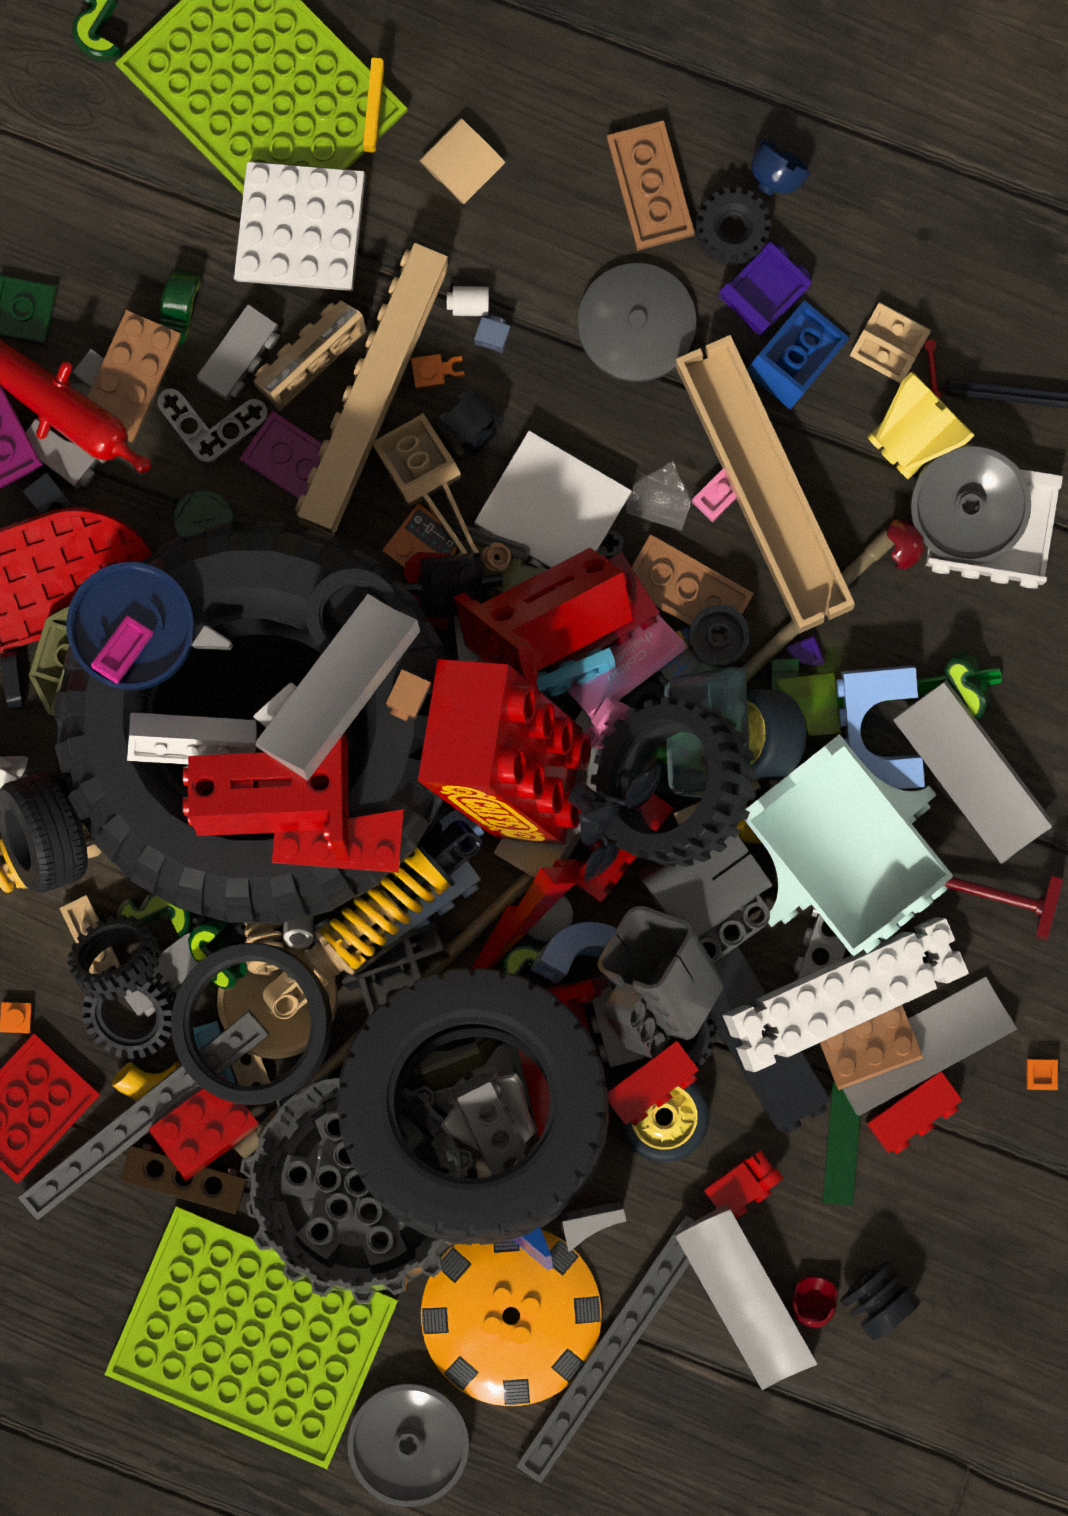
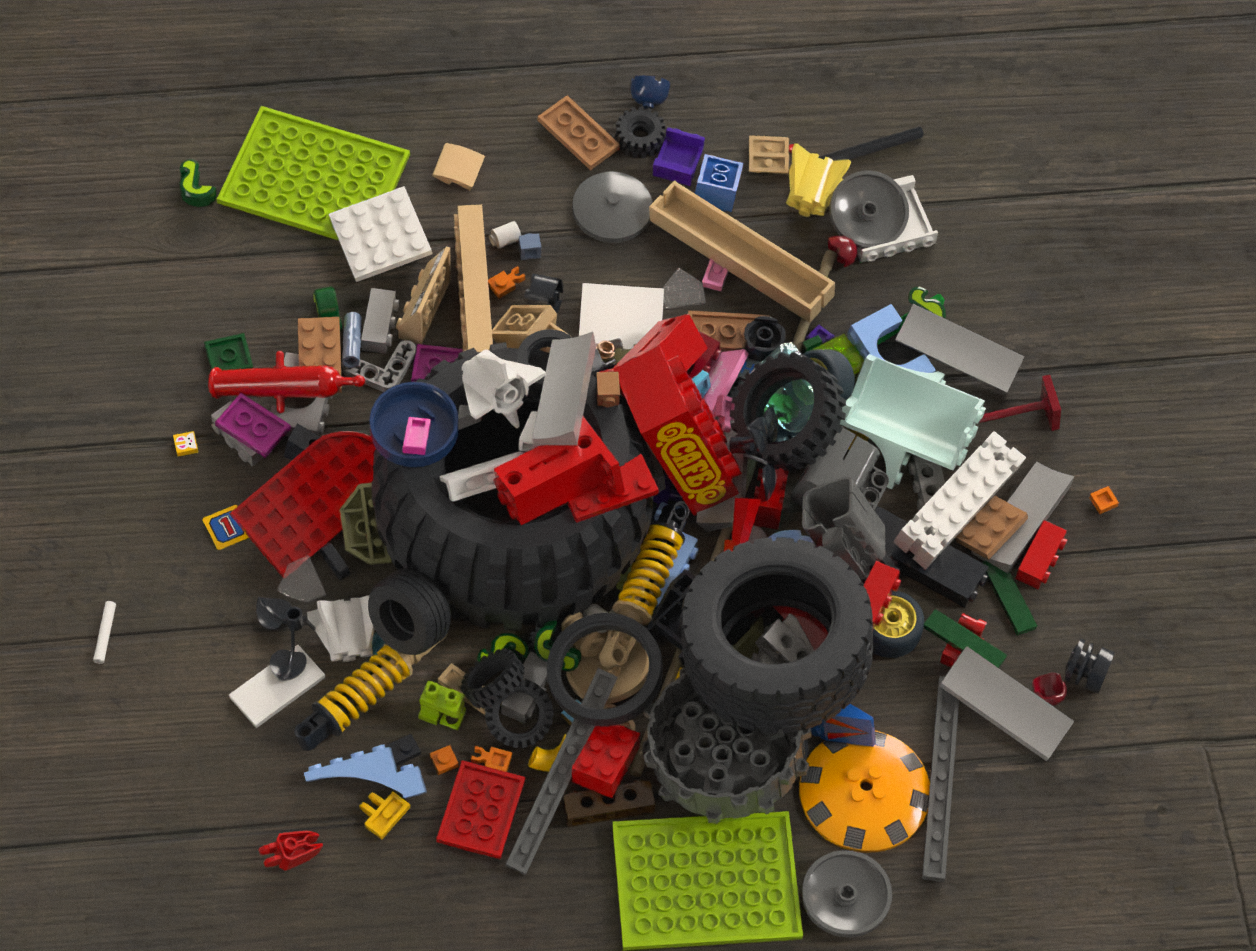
camera: 30 degrees left, 25 degrees down
yellow tile [363,58,384,153] -> none
light grey arch [561,1202,626,1252] -> none
none -> sand blue axle [342,312,362,368]
none -> lime hips [418,681,466,730]
none -> white brick [462,350,546,428]
none -> orange plate [471,746,512,772]
none -> dark green tile [924,609,1007,668]

